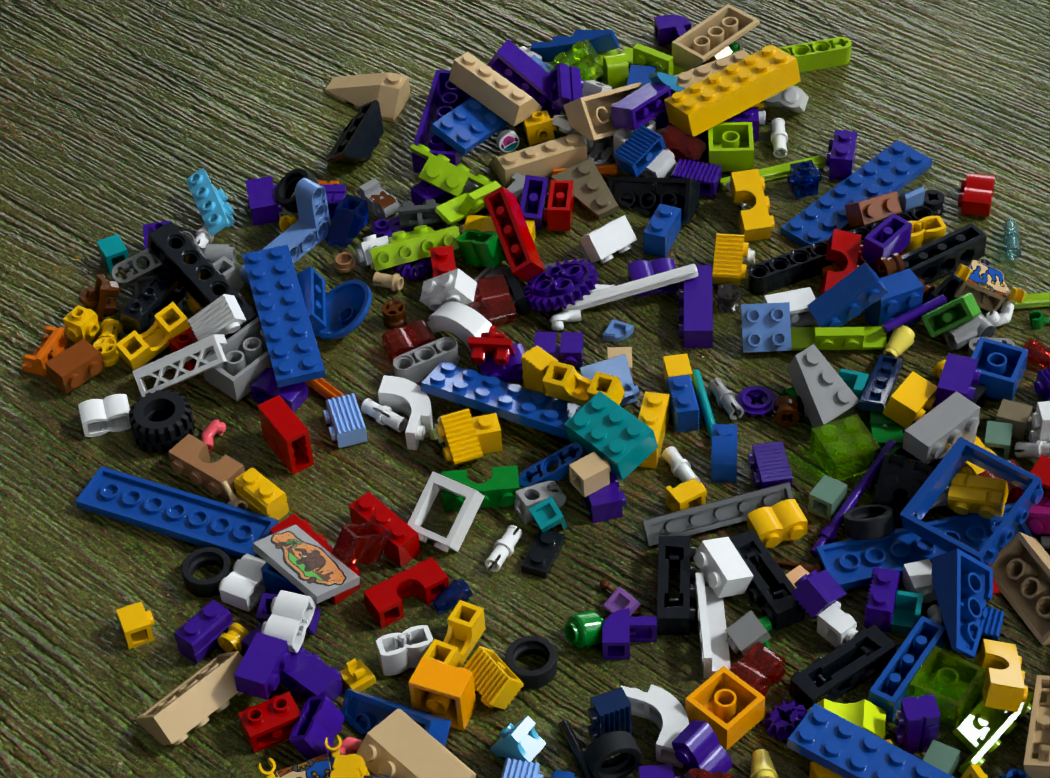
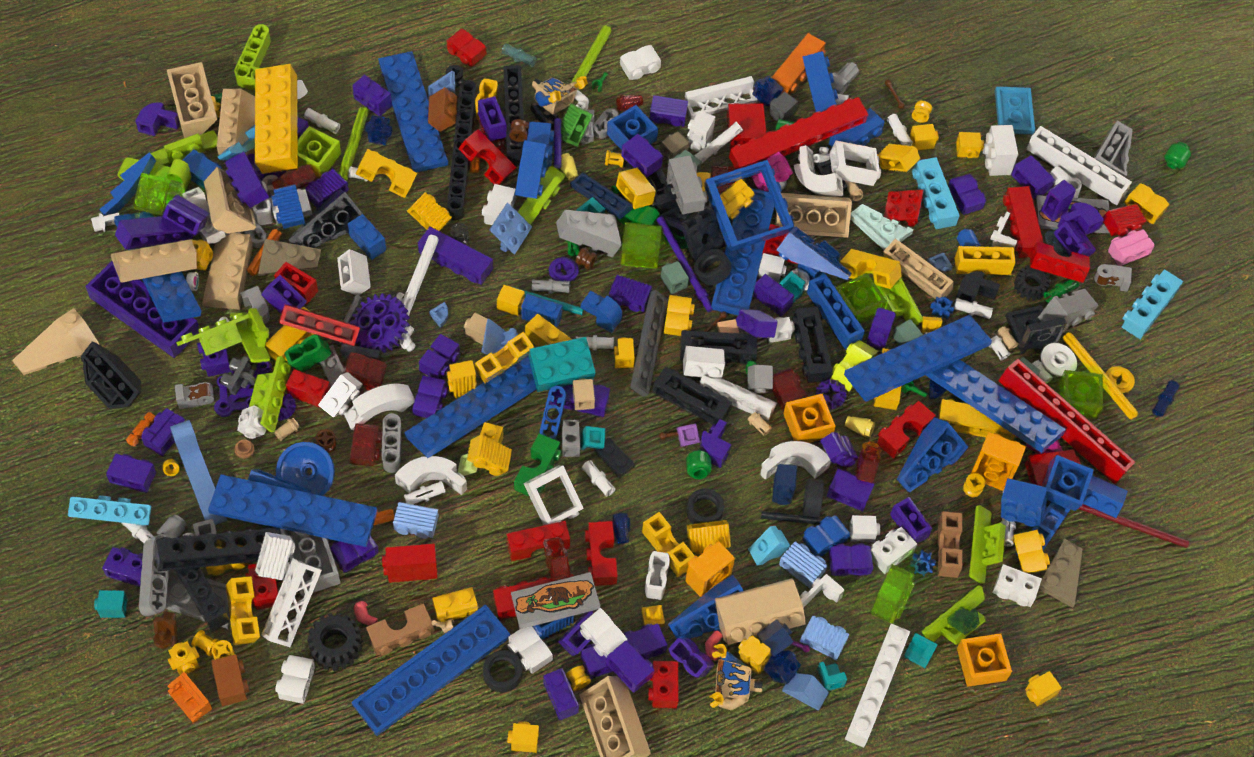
camera: 70 degrees left, 15 degrees up
black tyre [275,168,318,213] -> none
clear blue slope [326,194,370,248] -> none
red hips [468,326,516,366] -> none
dark purple brick [628,258,679,297] -> none
none -> tan pin [748,412,772,436]

